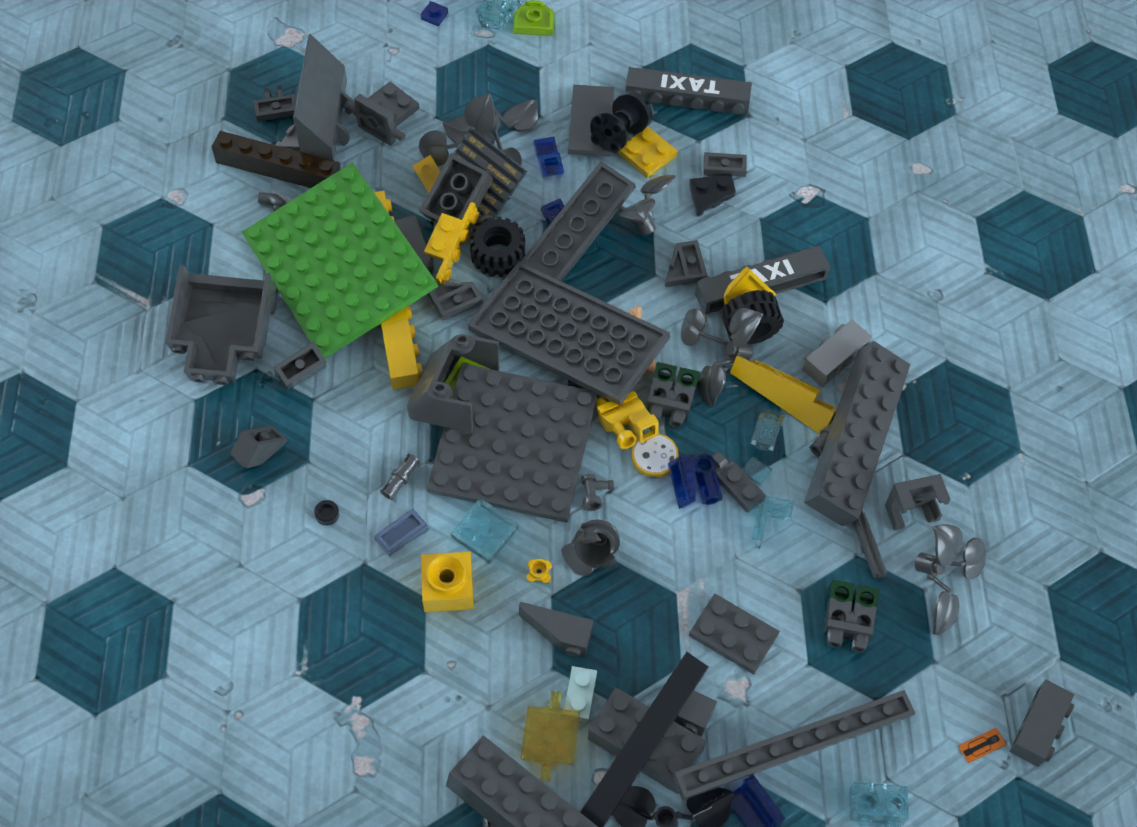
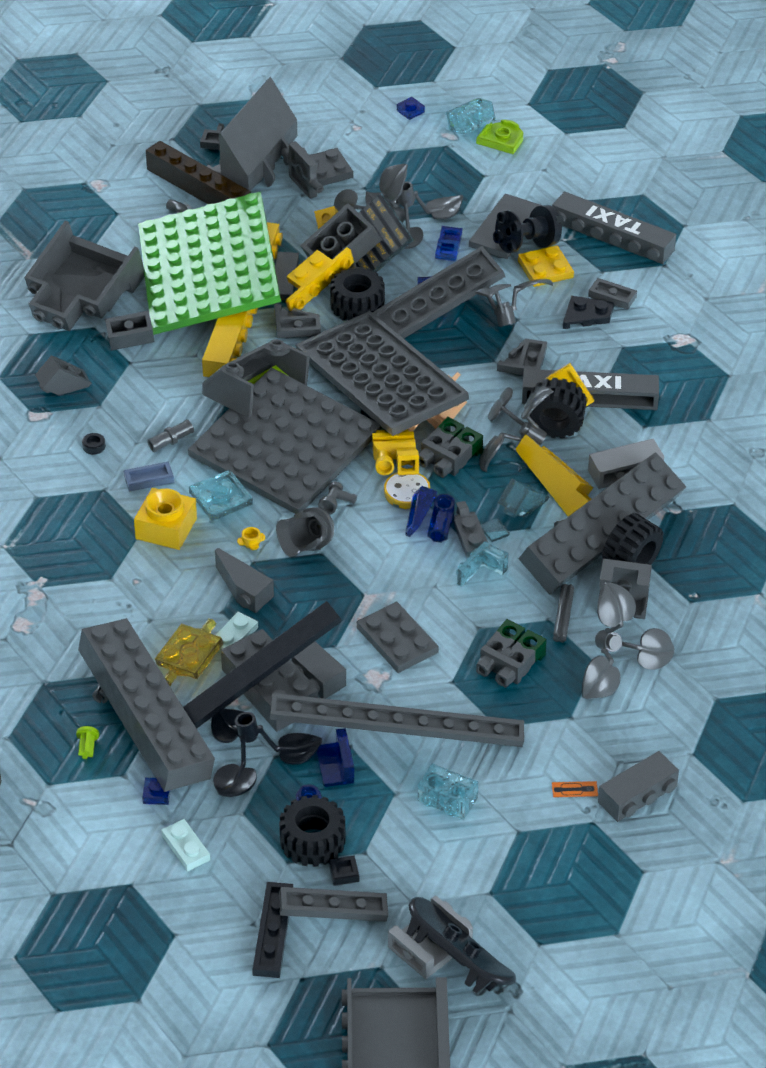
camera: 25 degrees right, 15 degrees down
none -> black tyre [602,513,664,565]

